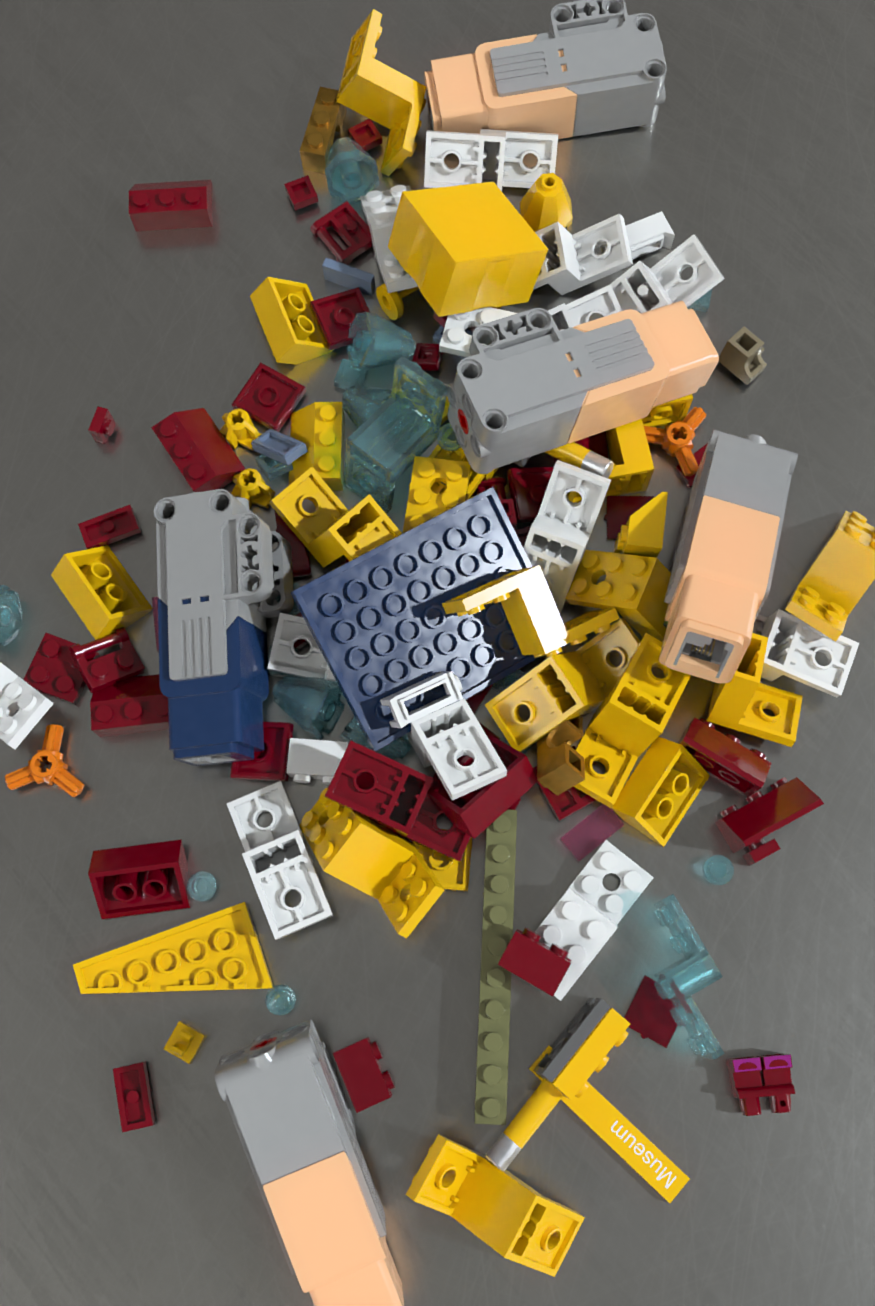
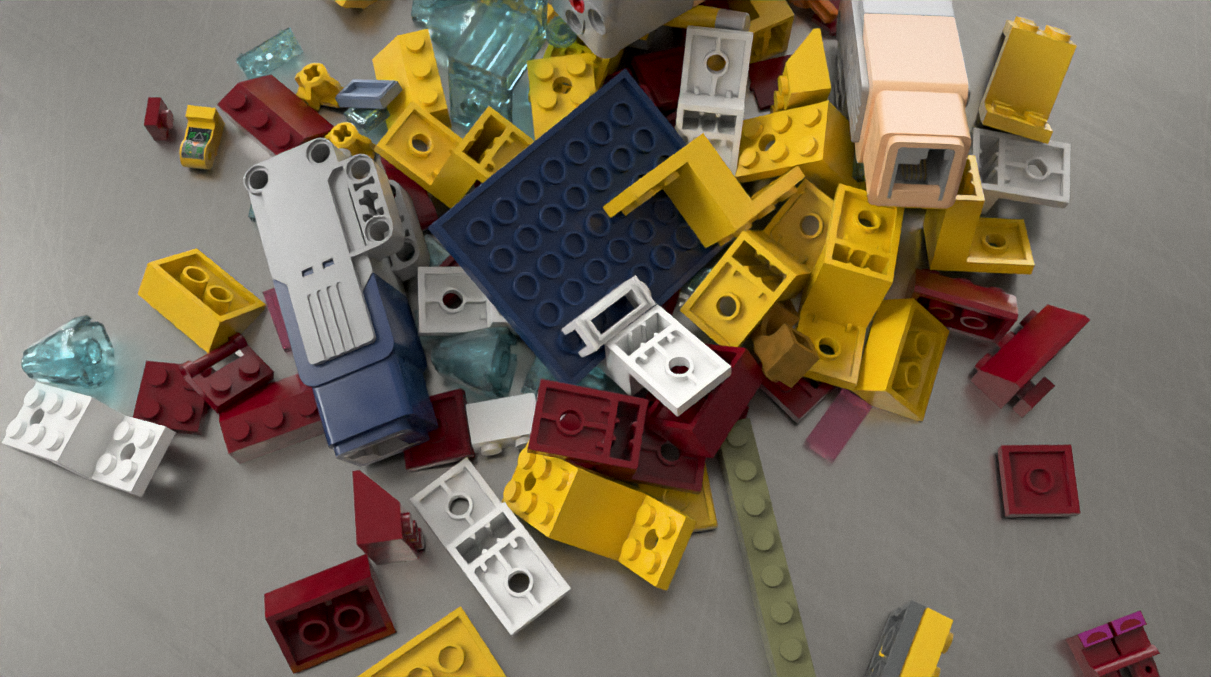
camera: 15 degrees left, 5 degrees down
orange bush [5,724,84,798] -> none
dark red plate [78,505,141,549] -> none
clear light blue plate [187,871,216,901] -> none
dark red plate [231,362,306,432] -> none
dark red brick [498,927,572,997] -> none
white bracket [535,840,654,1001] -> none
dark red piece [624,975,690,1048] -> none
clear light blue bracket [654,894,725,1060] -> none
clear light blue plate [703,855,734,885] -> none
none -> yellow leg [180,105,225,170]
none -> clear light blue hinge [235,27,303,80]
none -> dark red slope [352,470,424,565]
none -> dark red plate [997,444,1081,517]

